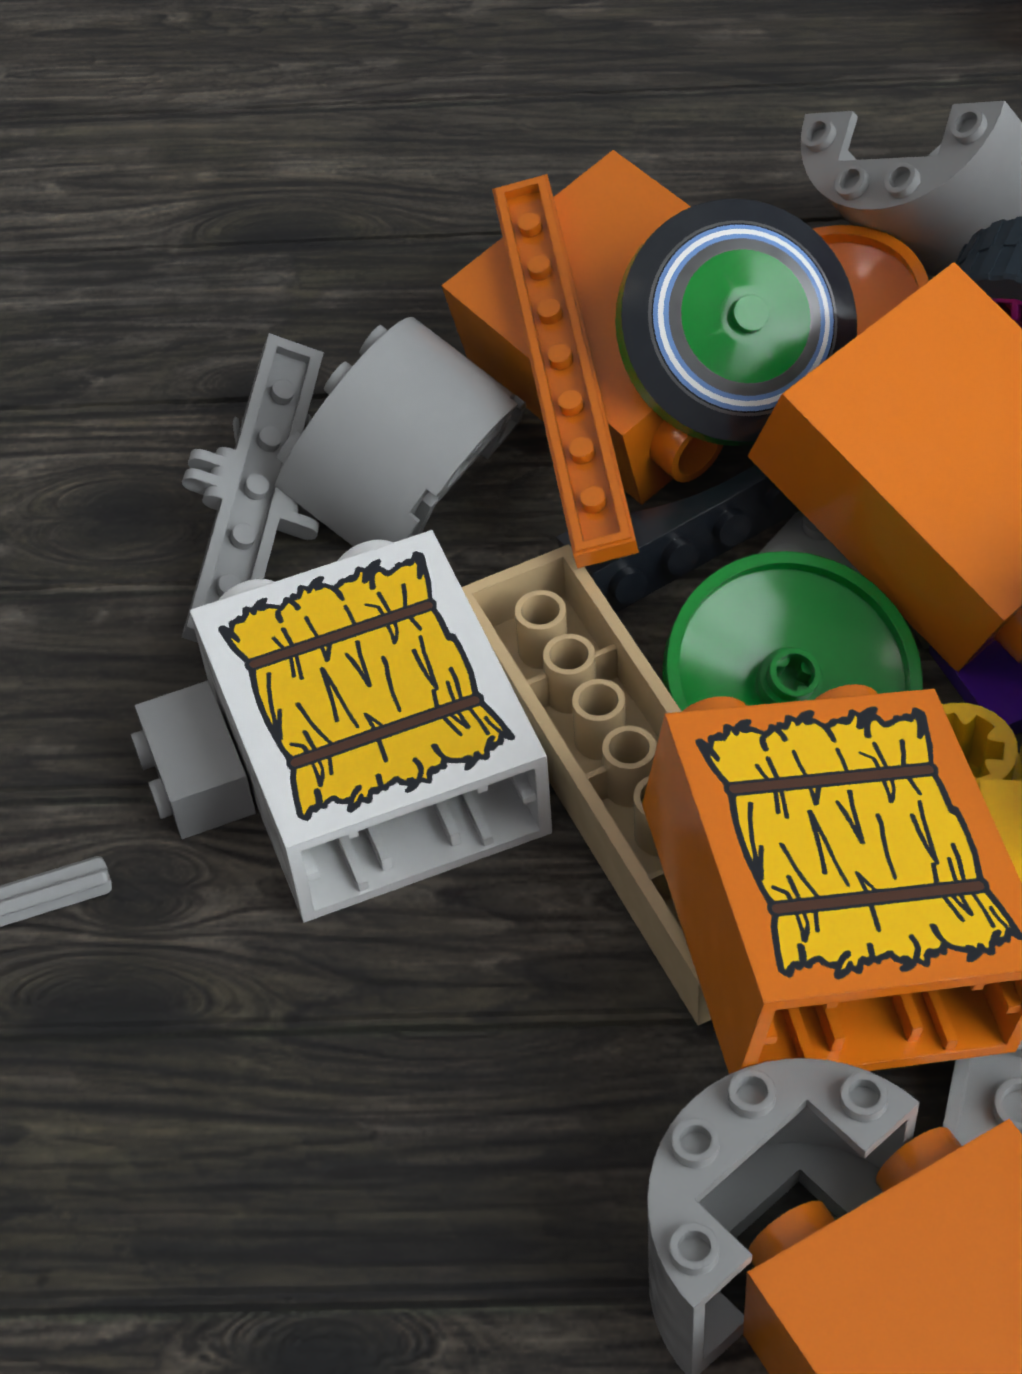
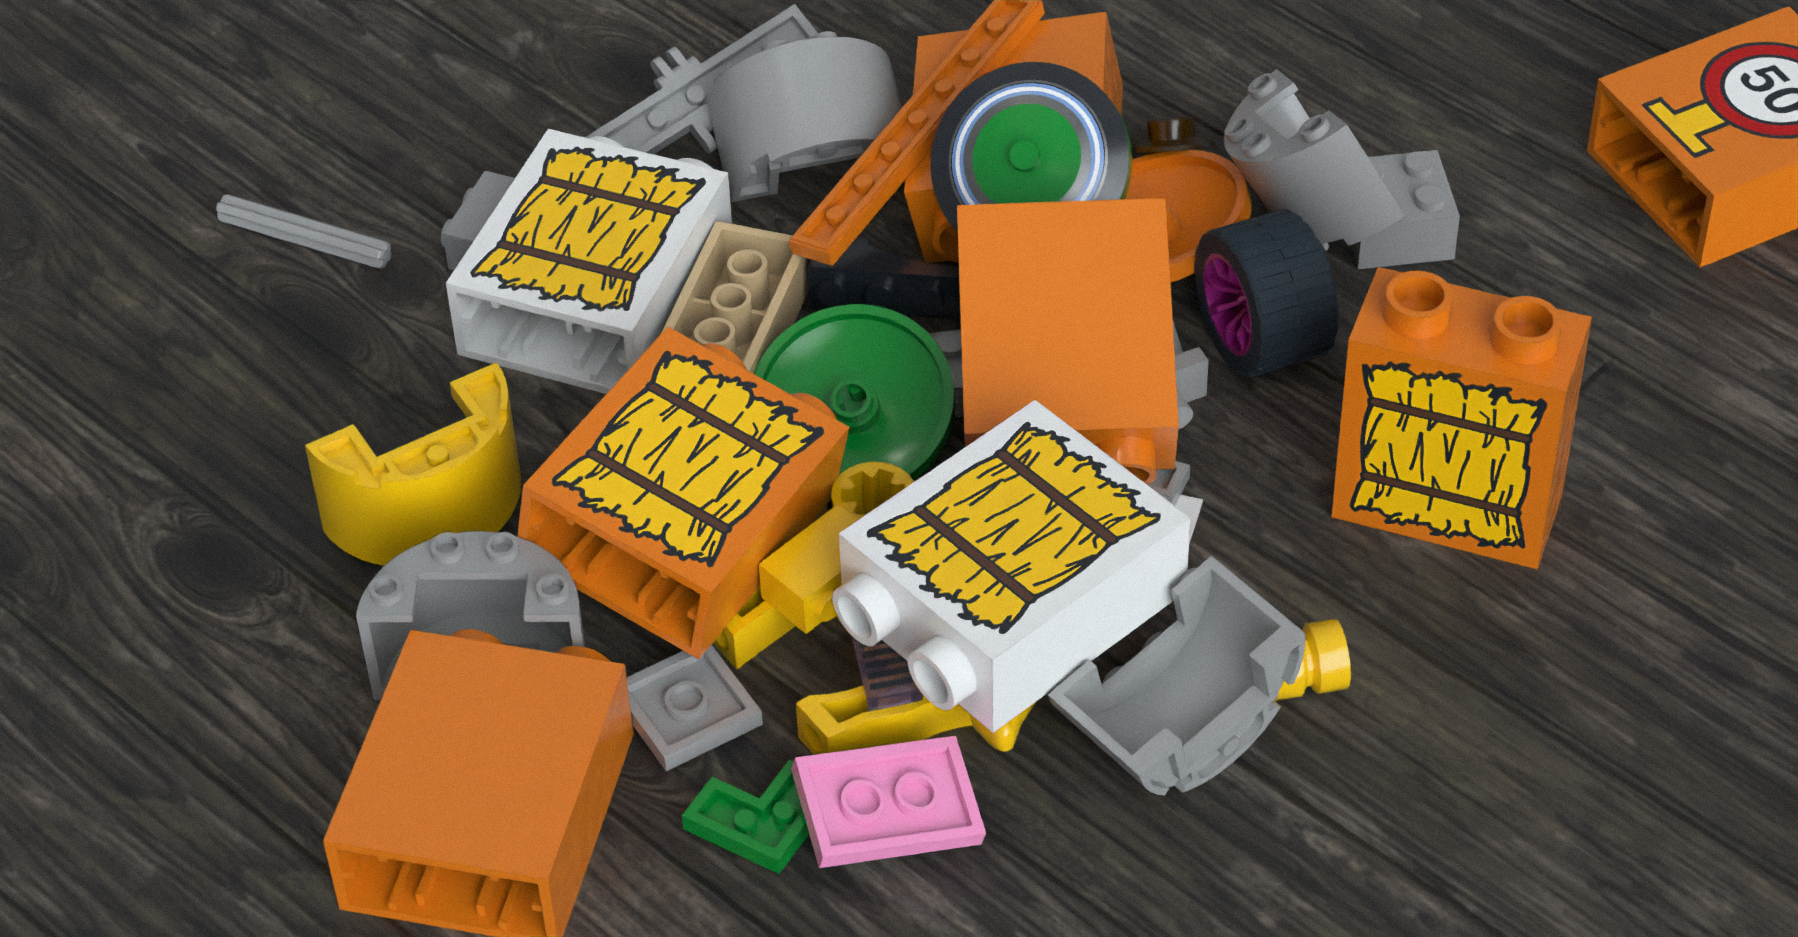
camera: 40 degrees right, 5 degrees down
none -> yellow cylinder [305,362,521,566]

